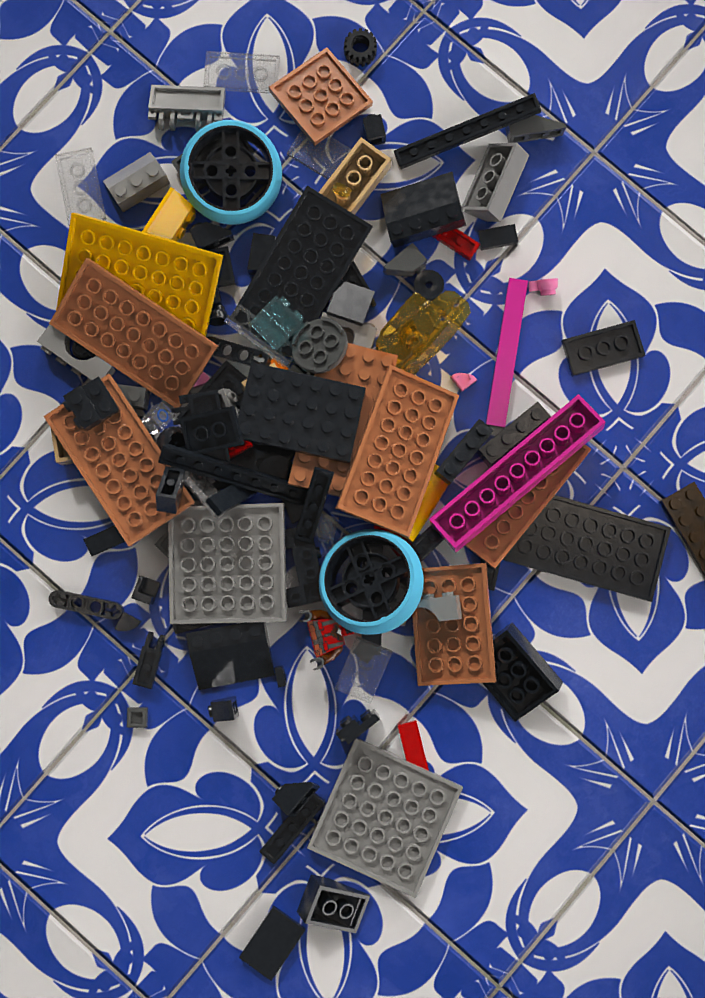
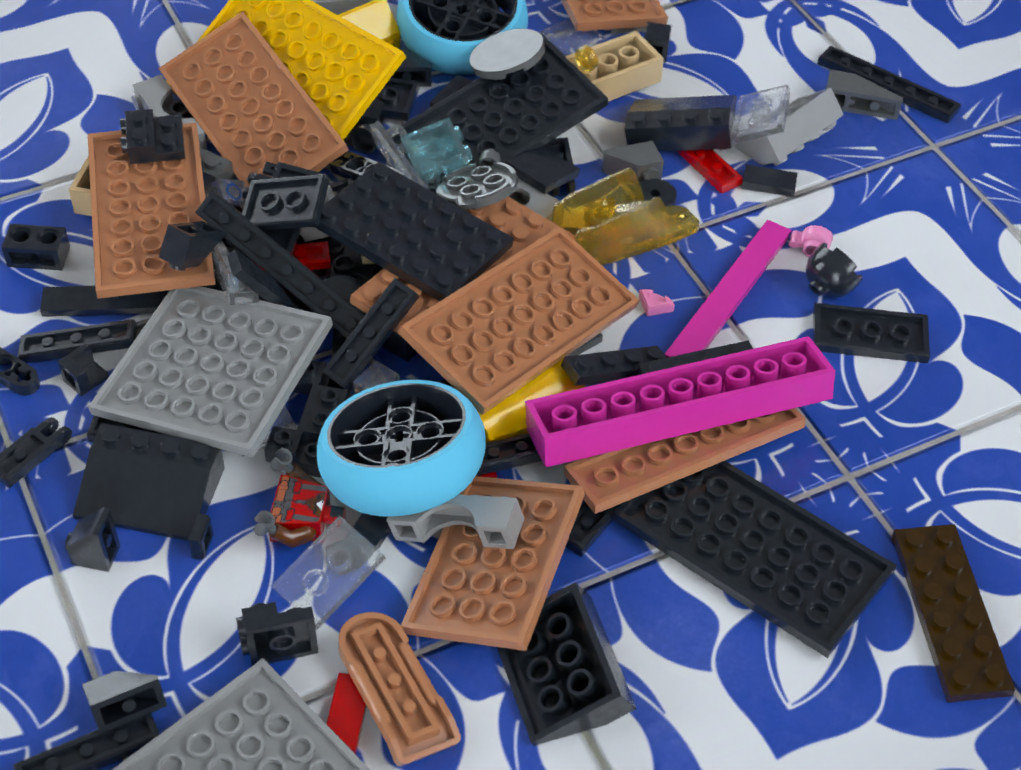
camera: 20 degrees right, 35 degrees down
black tile [115,612,142,631] -> none
black tile [394,93,541,170] -> none
none -> black brick [1,224,70,271]
none -> black tile [18,319,137,363]
none -> nougat piece [338,612,461,766]
none -> tile [469,29,545,80]
none -> dark grey hinge [479,148,501,166]
none -> clear tile [730,85,791,144]
none -> black cylinder [805,243,863,298]
none -> black tile [817,45,961,124]

